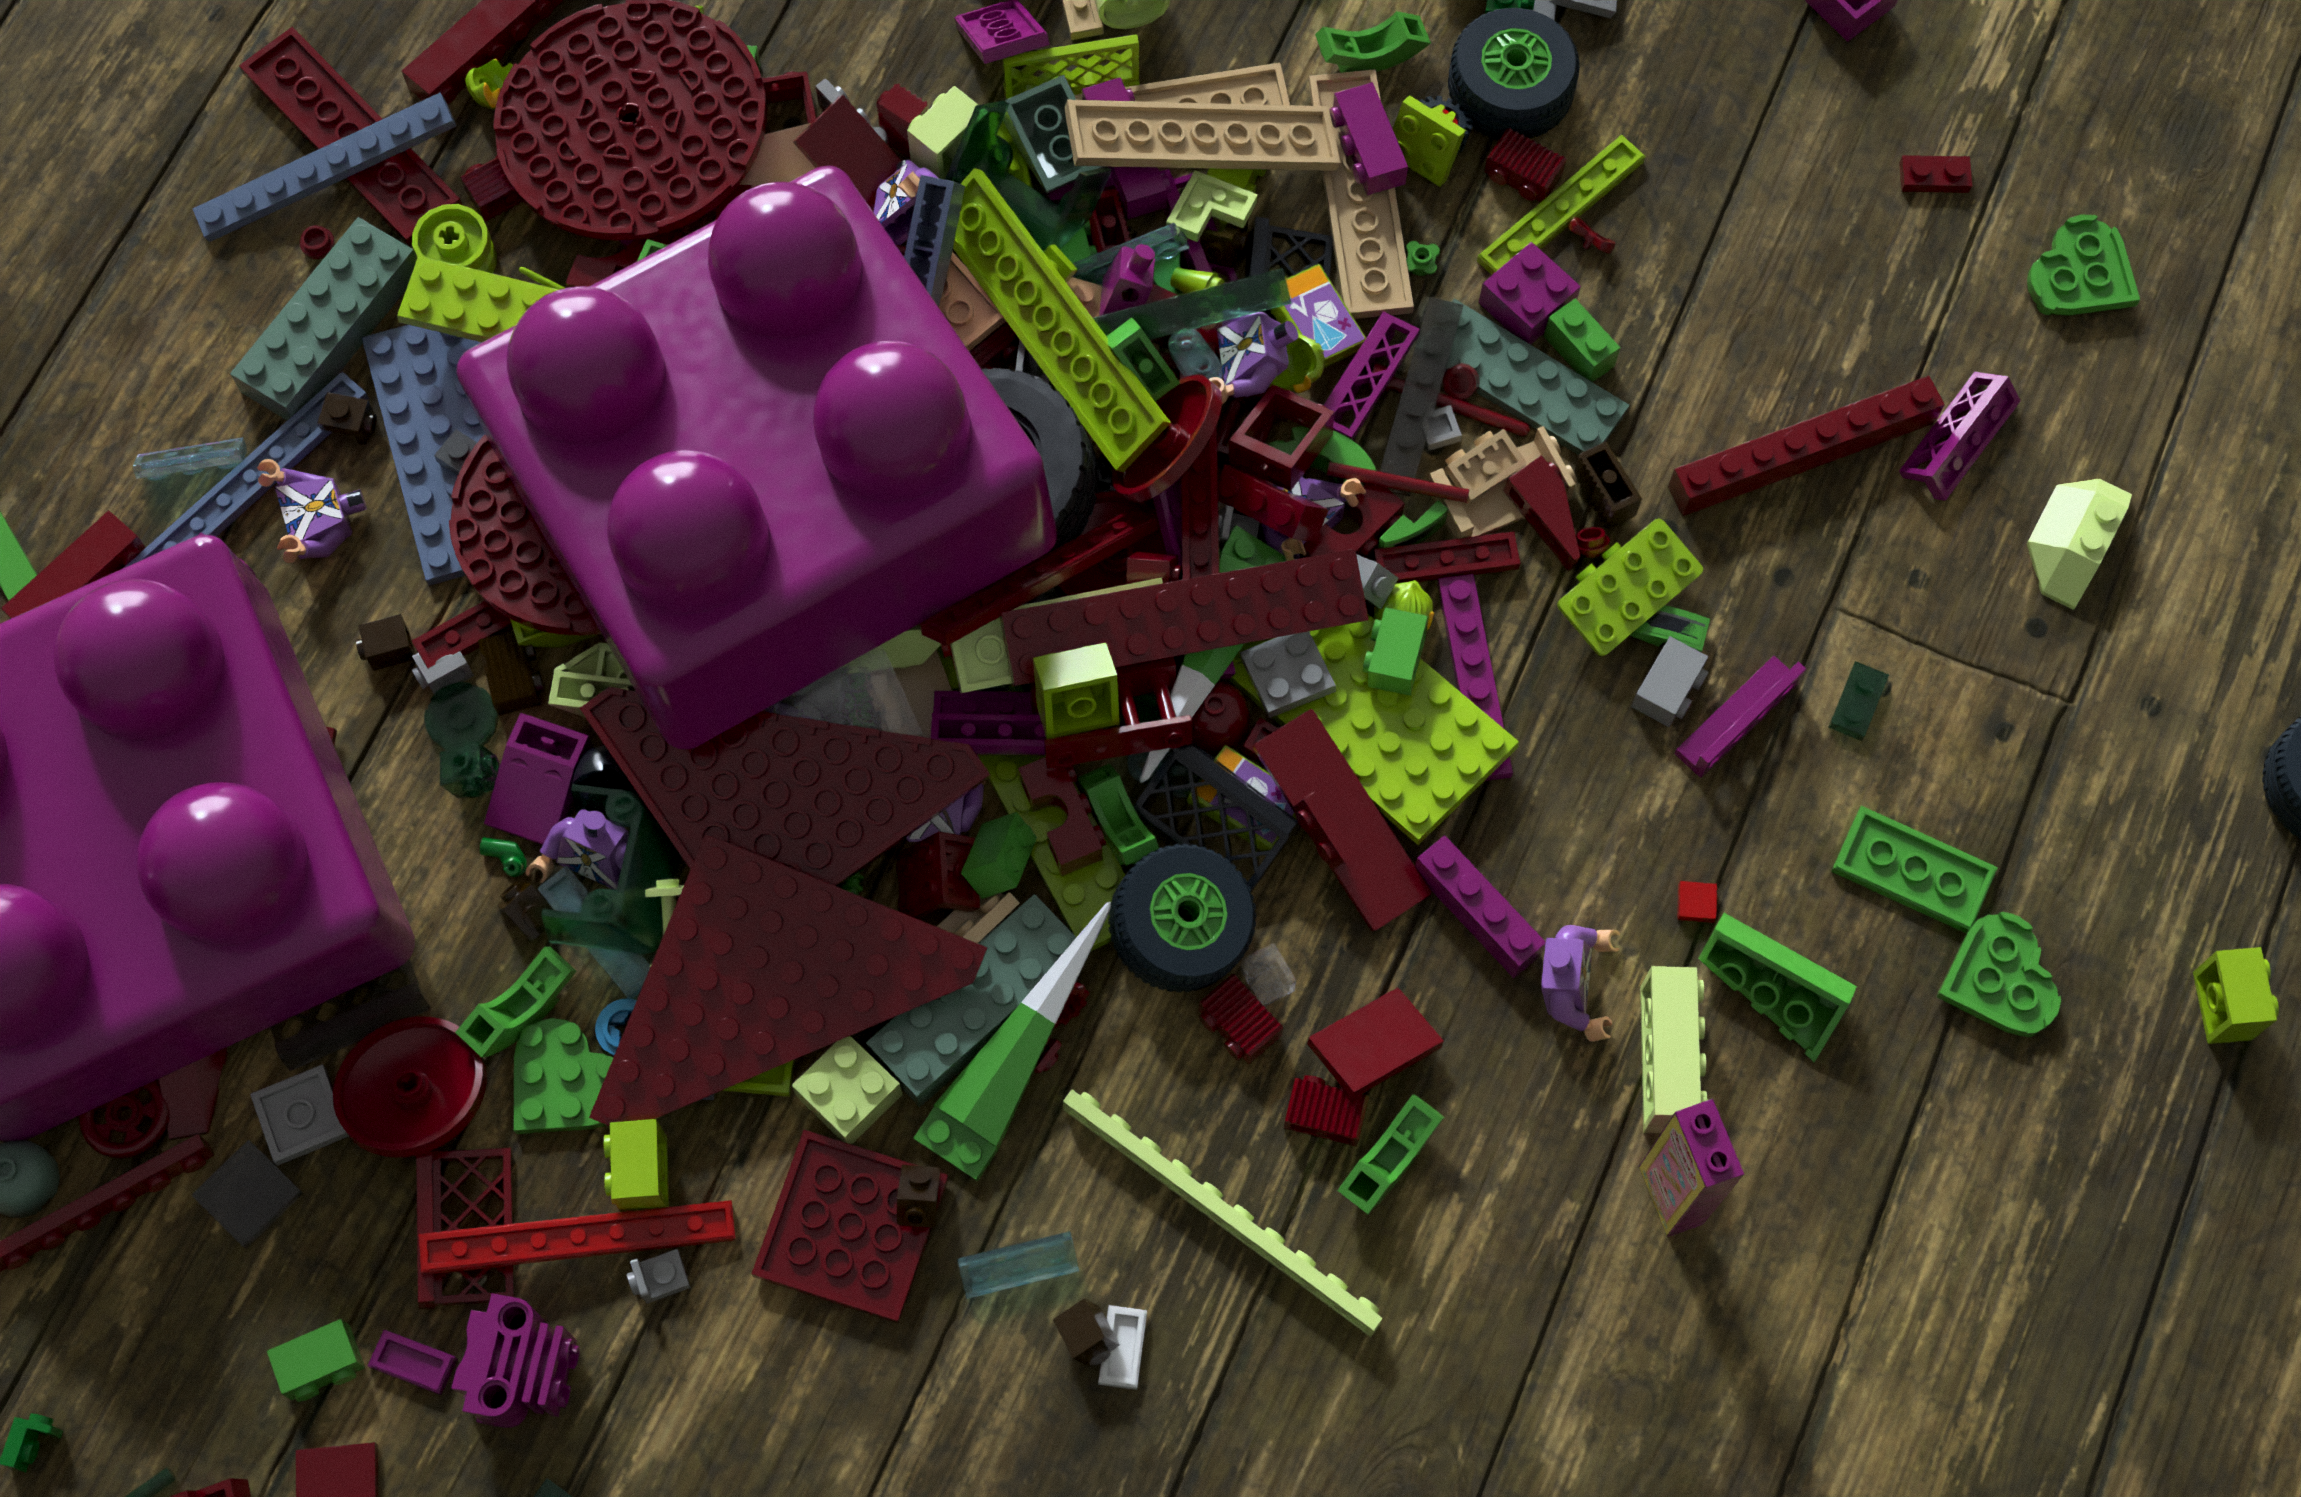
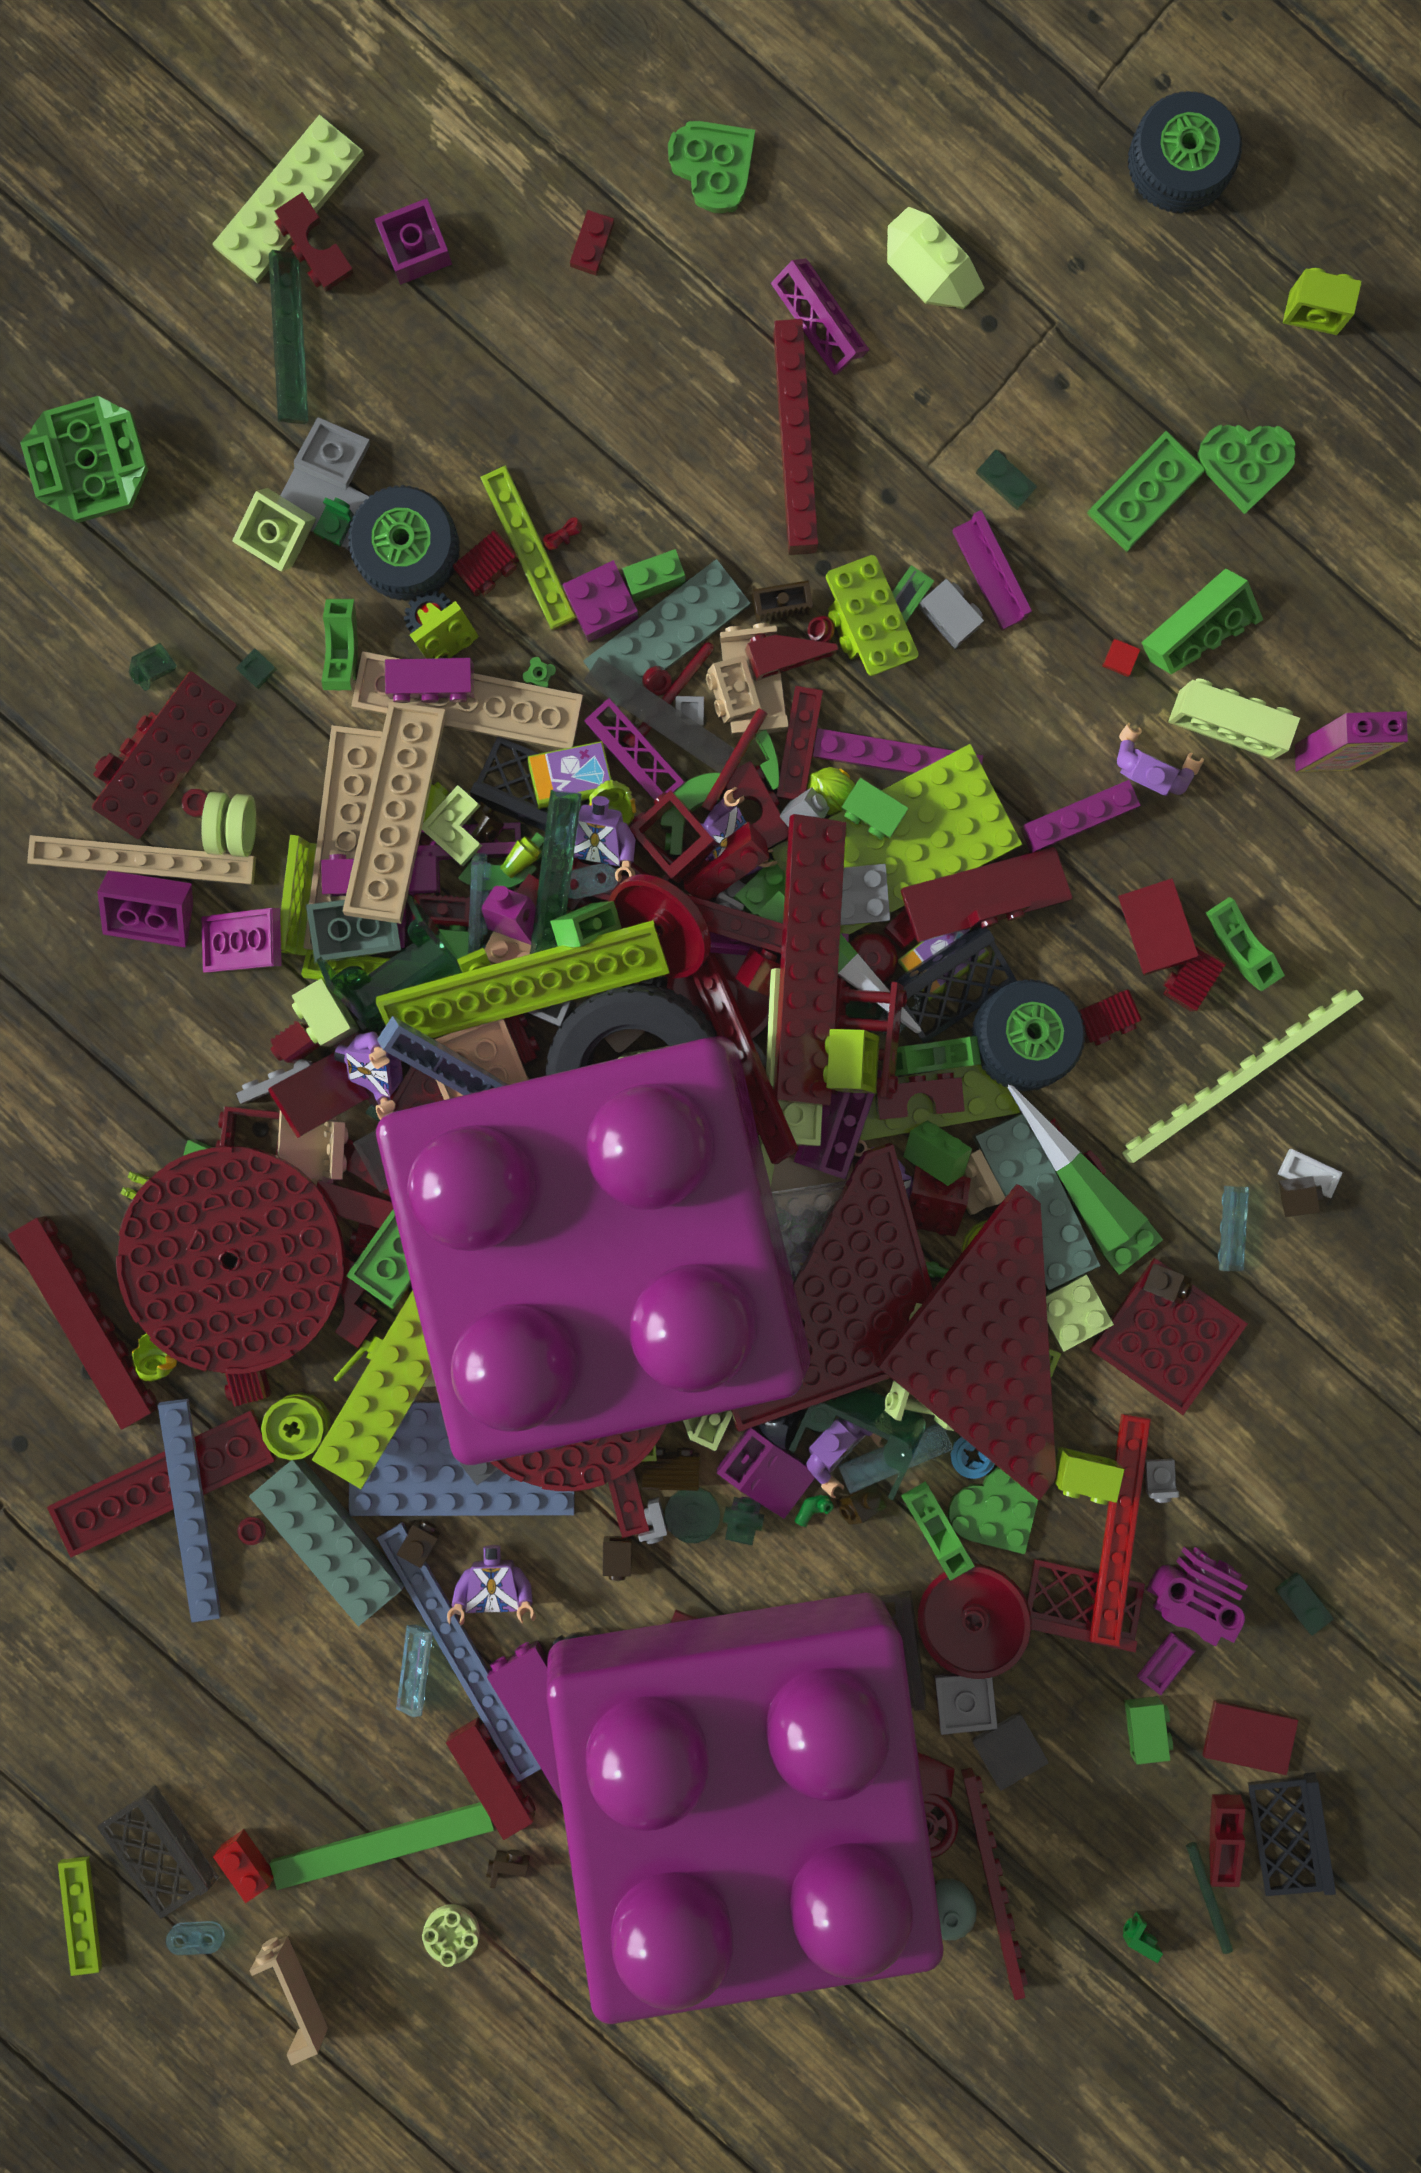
camera: 75 degrees left, 20 degrees up
clear panel [1240,943,1296,1007] -> none

